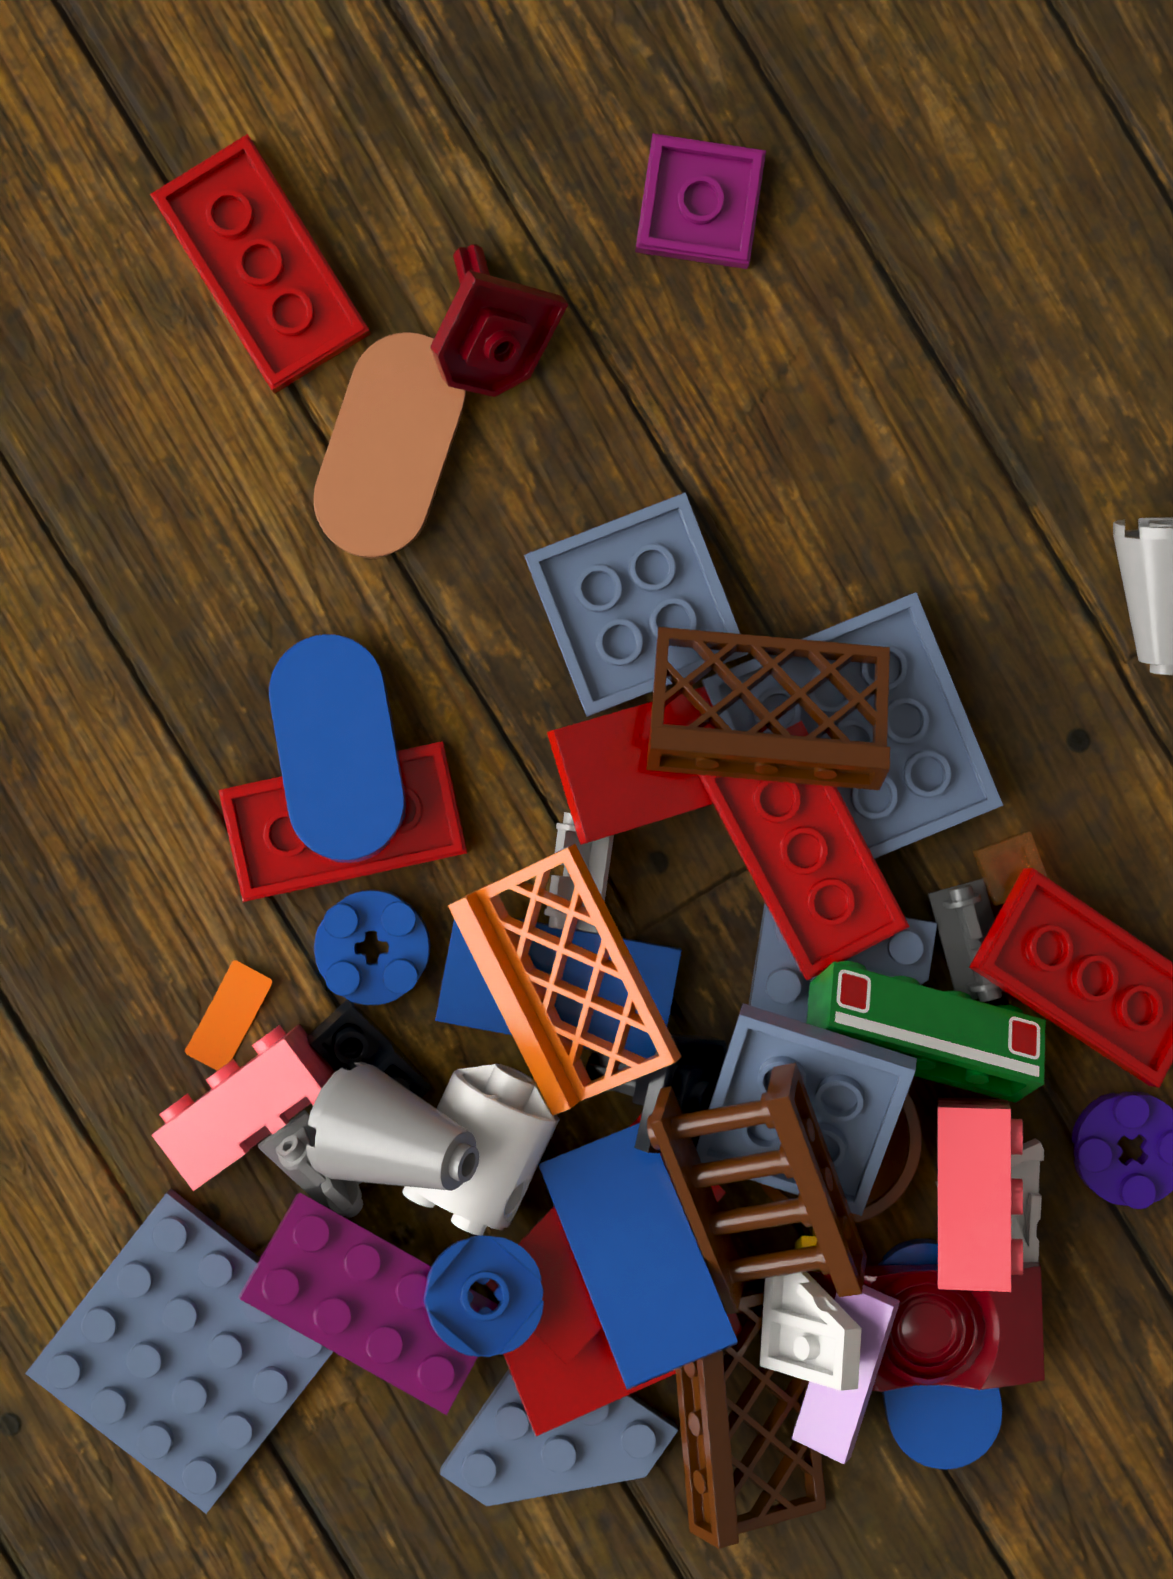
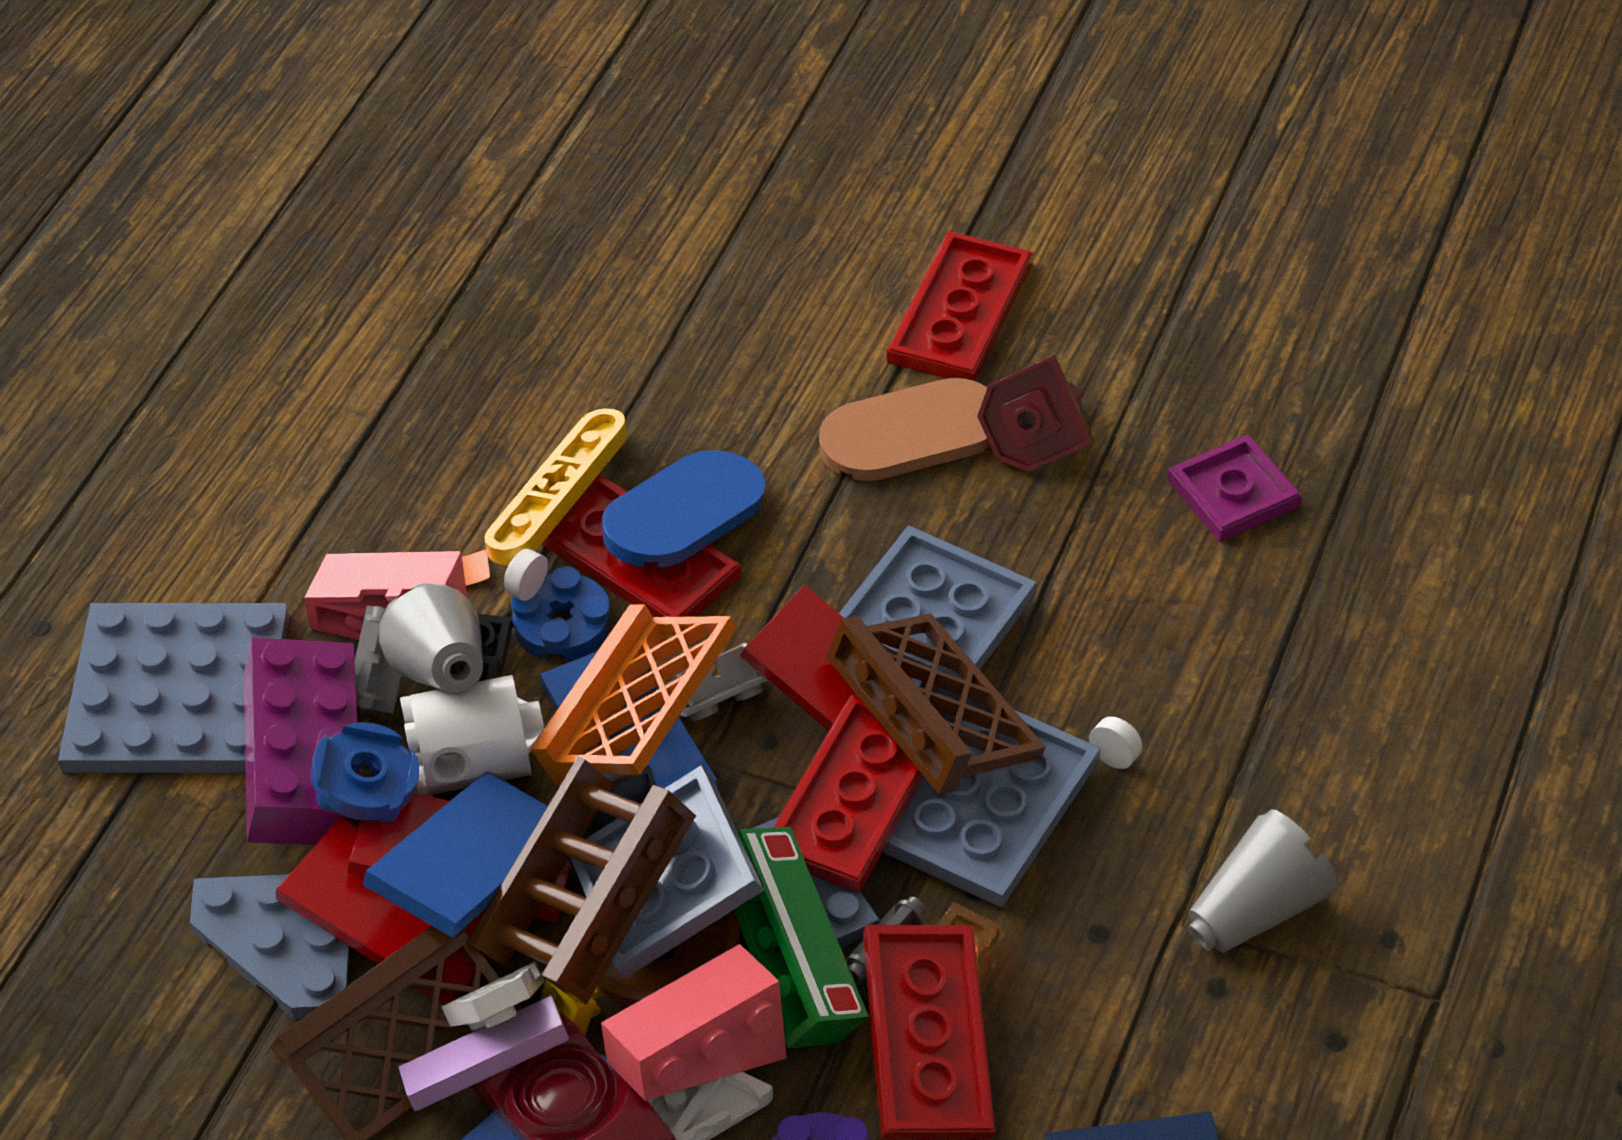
camera: 55 degrees right, 40 degrees down
none -> yellow piece [484,409,628,566]
none -> white tile [504,549,548,601]
none -> white tile [1089,717,1142,769]

